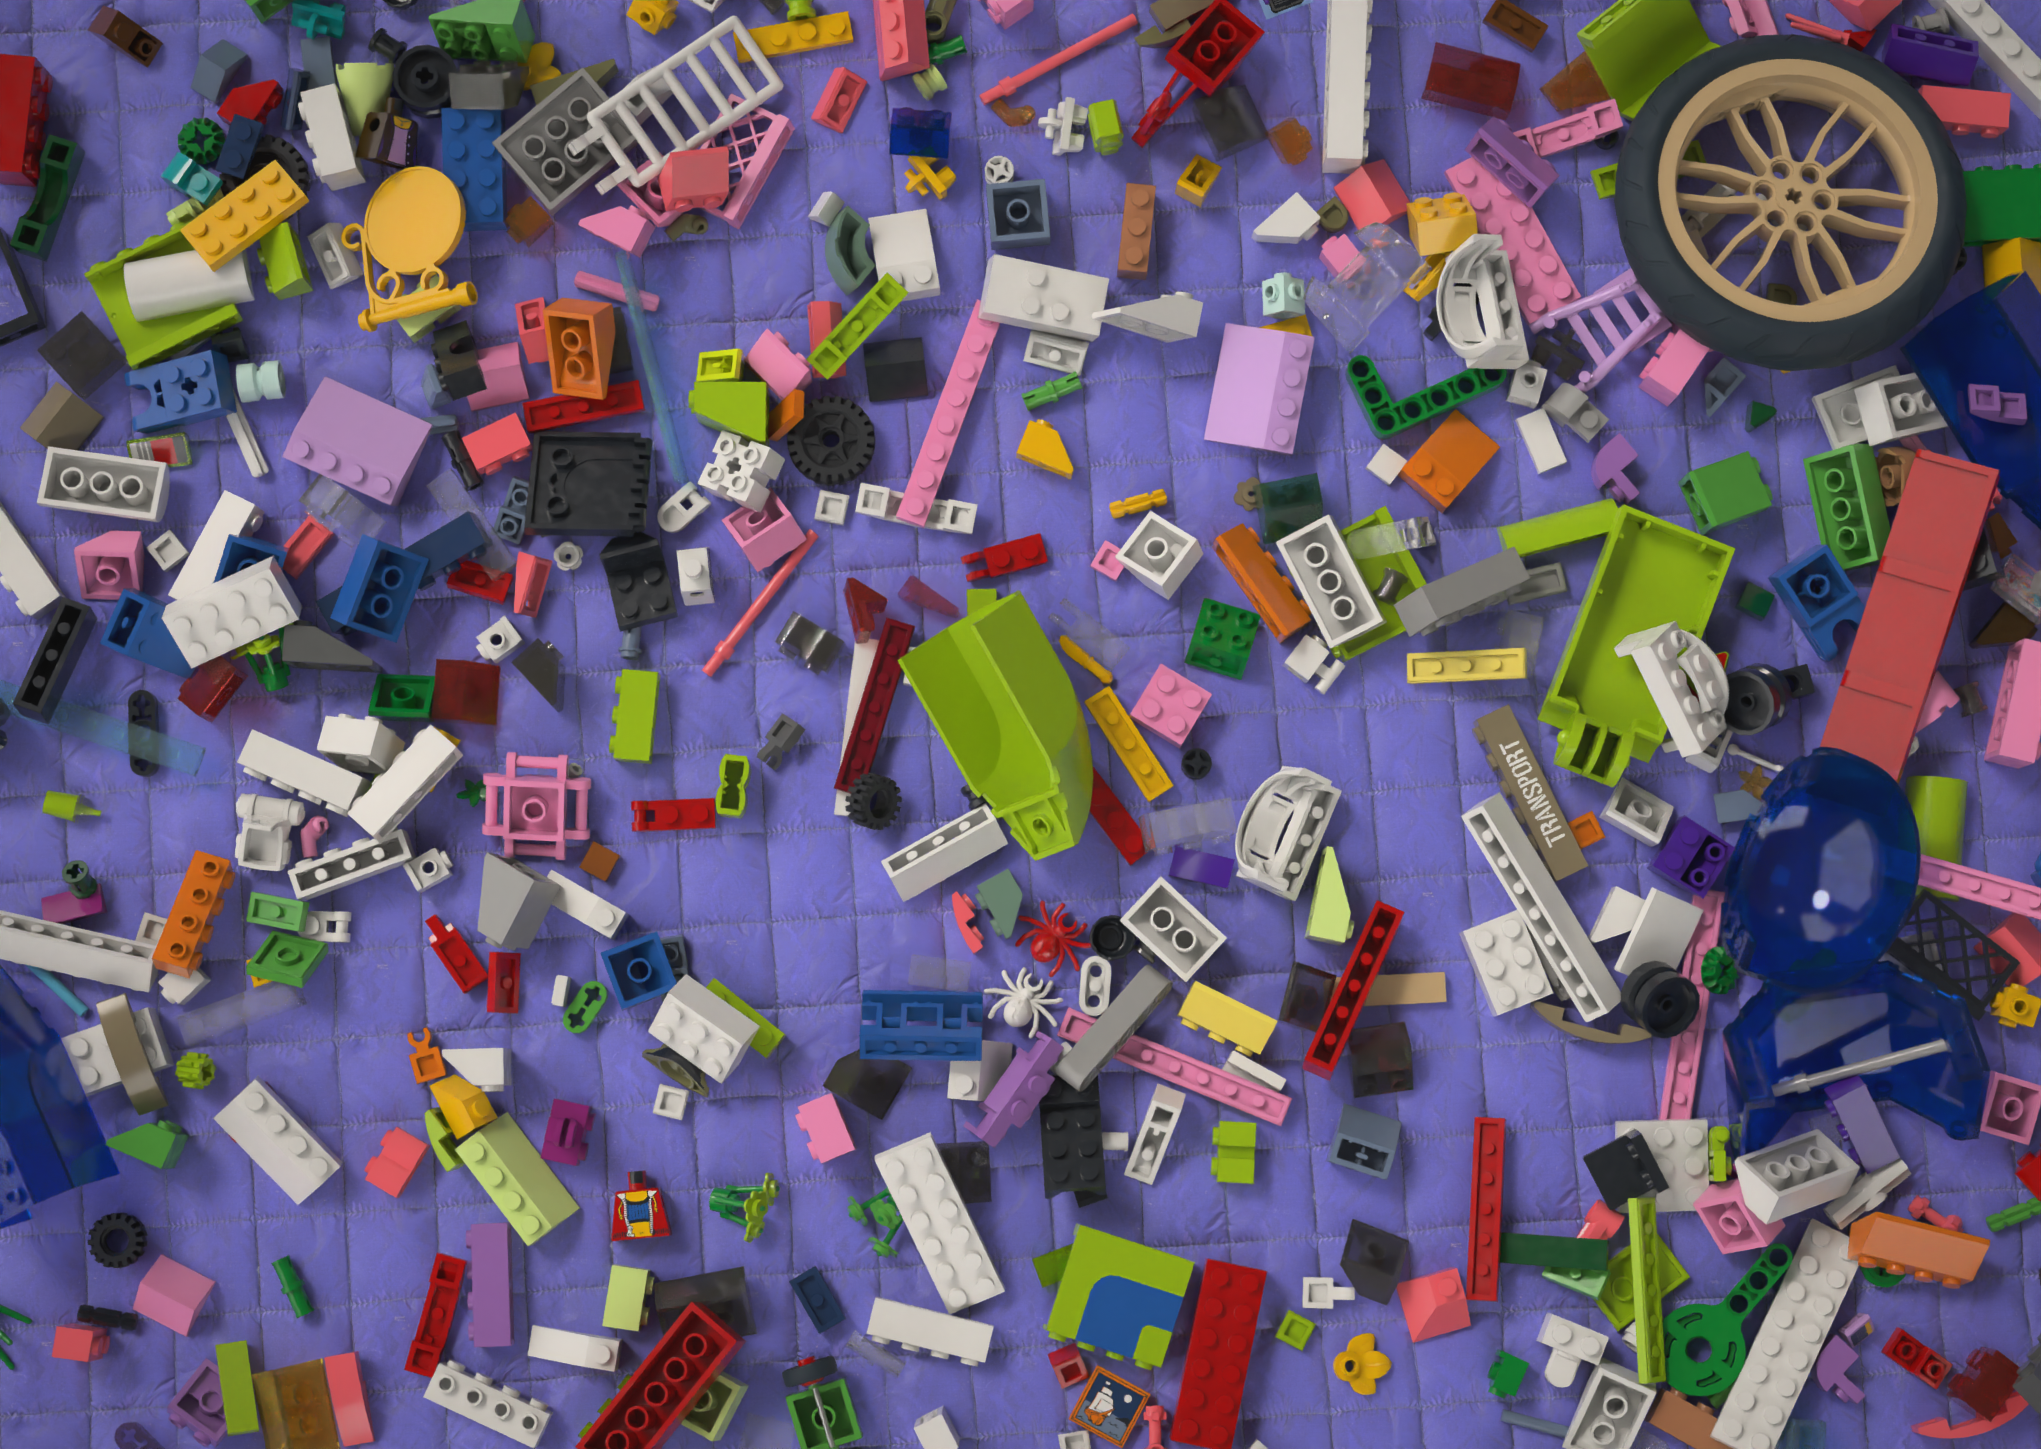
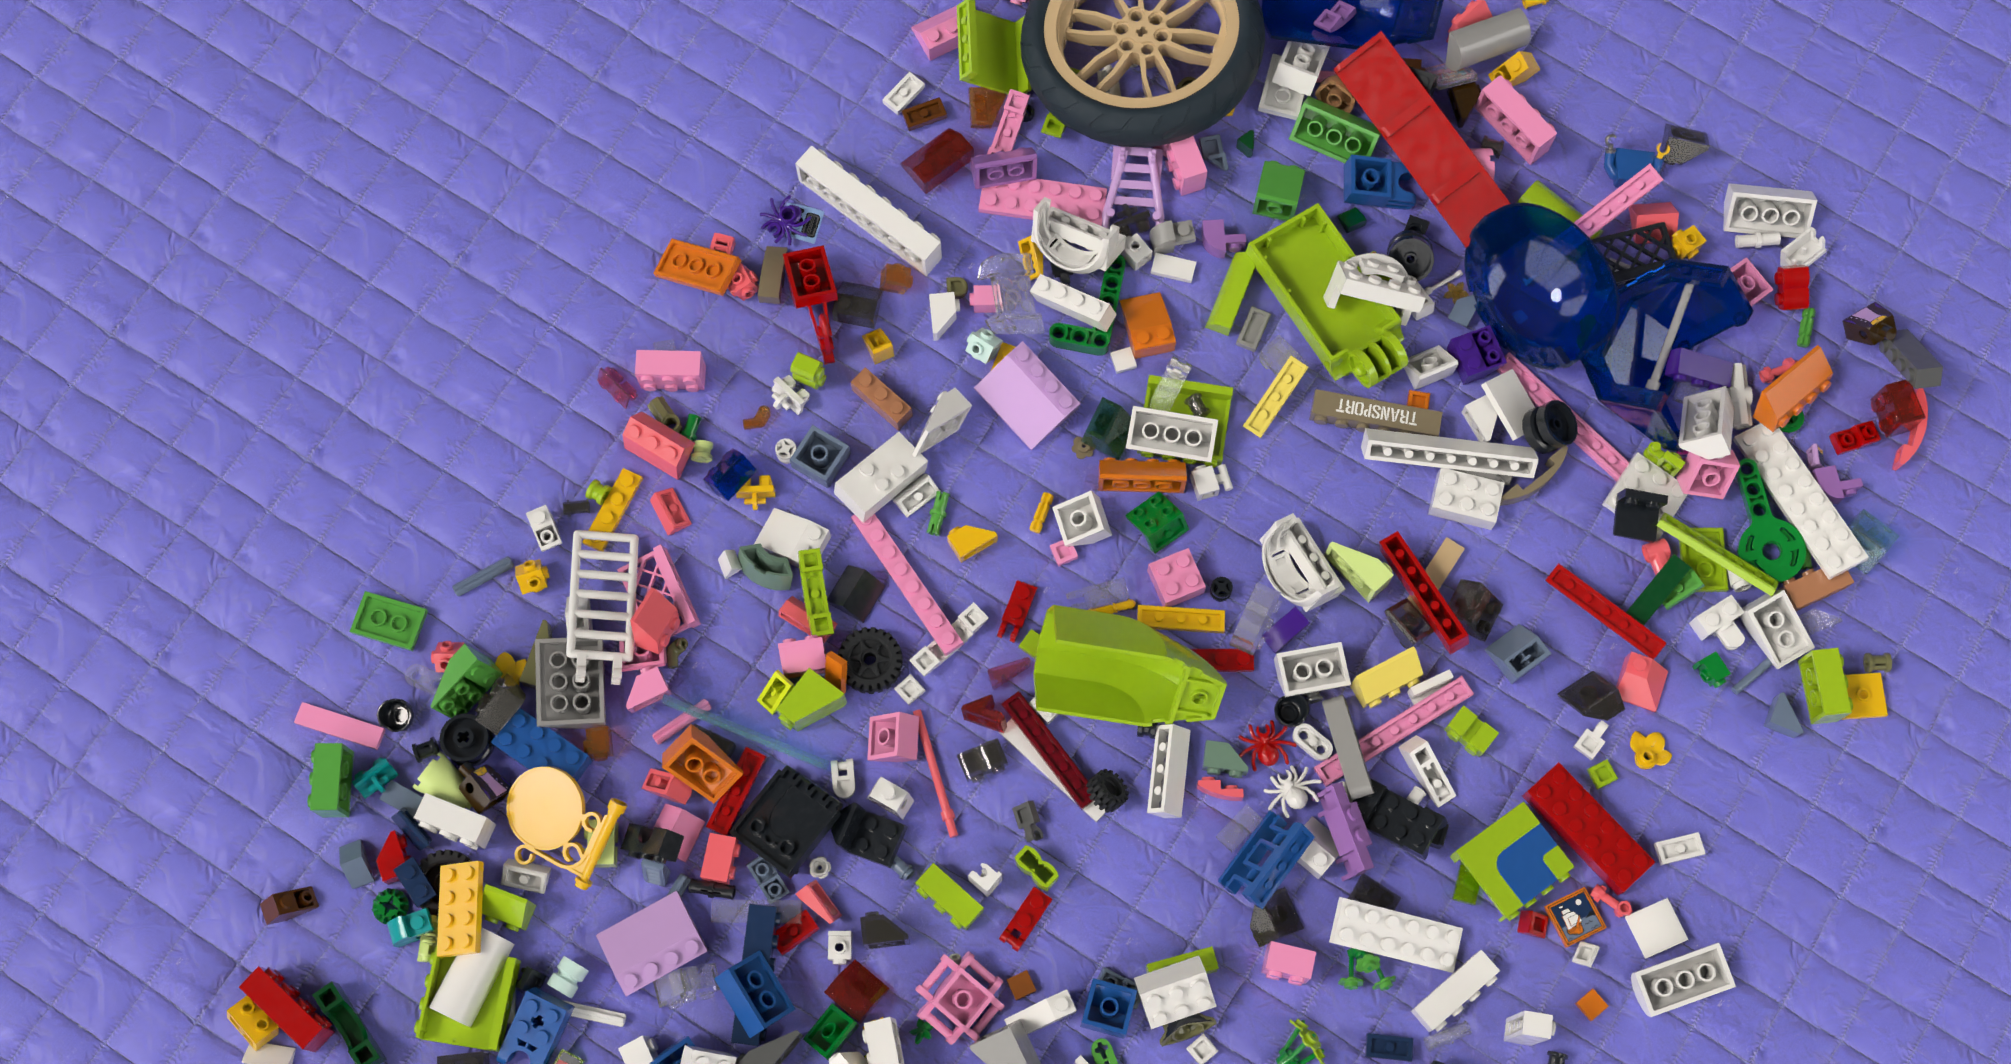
camera: 50 degrees left, 10 degrees down
coral tile [282,514,334,580] -> none
white brick [697,430,785,513] -> none
coral bar [979,13,1138,106] -> none
olive slope [1134,19,1191,48] -> none
coral slope [1333,159,1410,238] -> none
light grey brick [1394,547,1530,637] -> none
yellow brick [1406,192,1478,256] -> none
green gear [1701,946,1741,994] -> none
none -> white hinge [968,863,1002,897]
none -> white brick [1030,274,1117,332]

